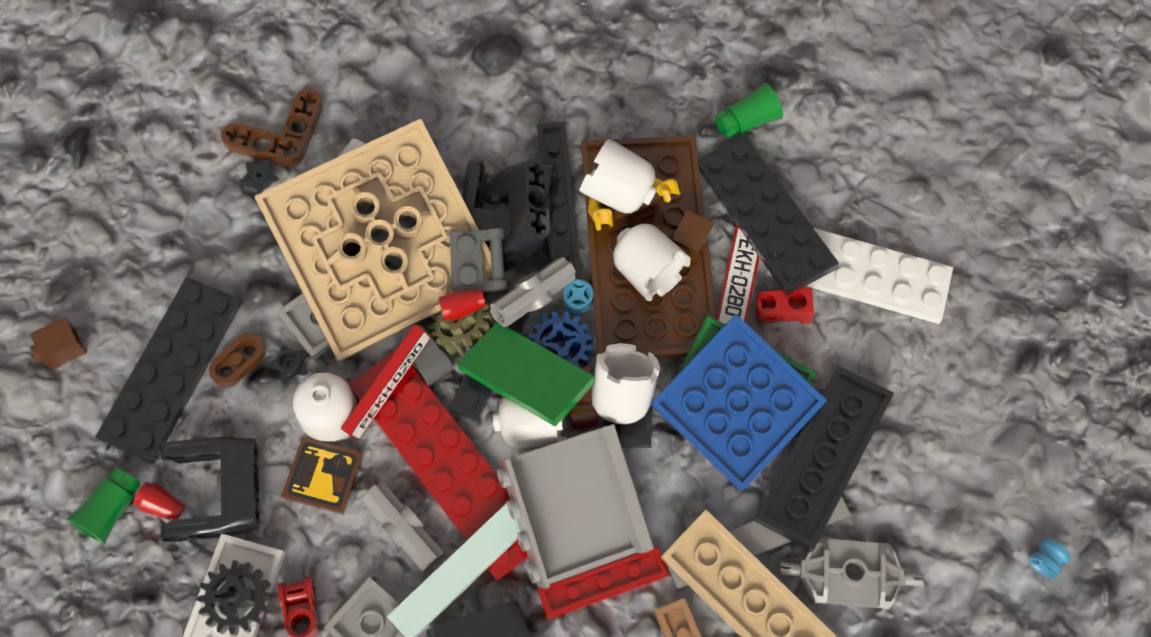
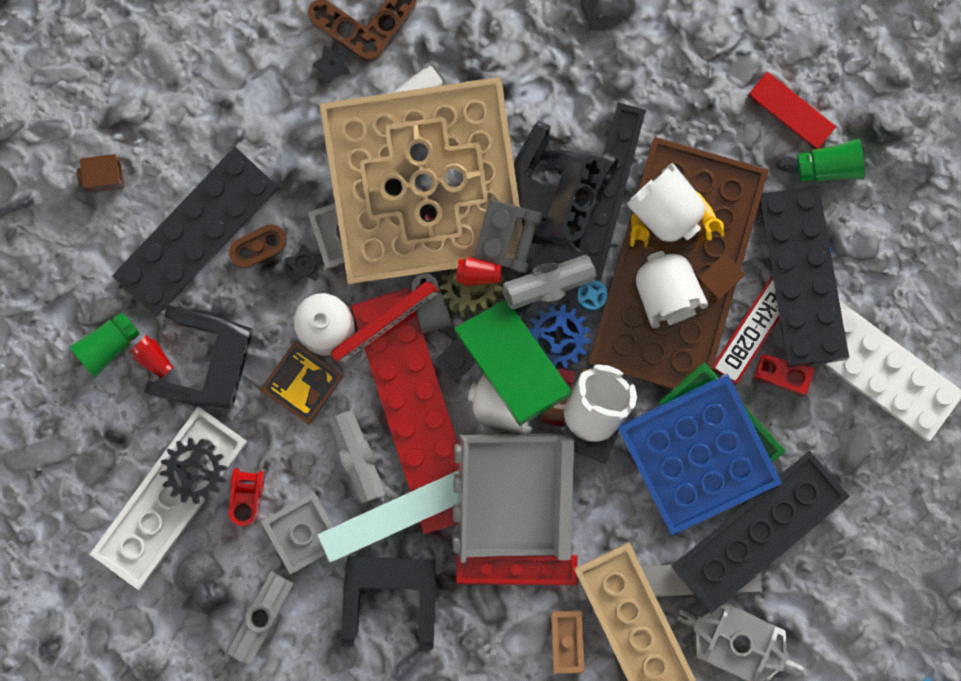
camera: 25 degrees right, 15 degrees up
none -> red tile [748,71,837,149]

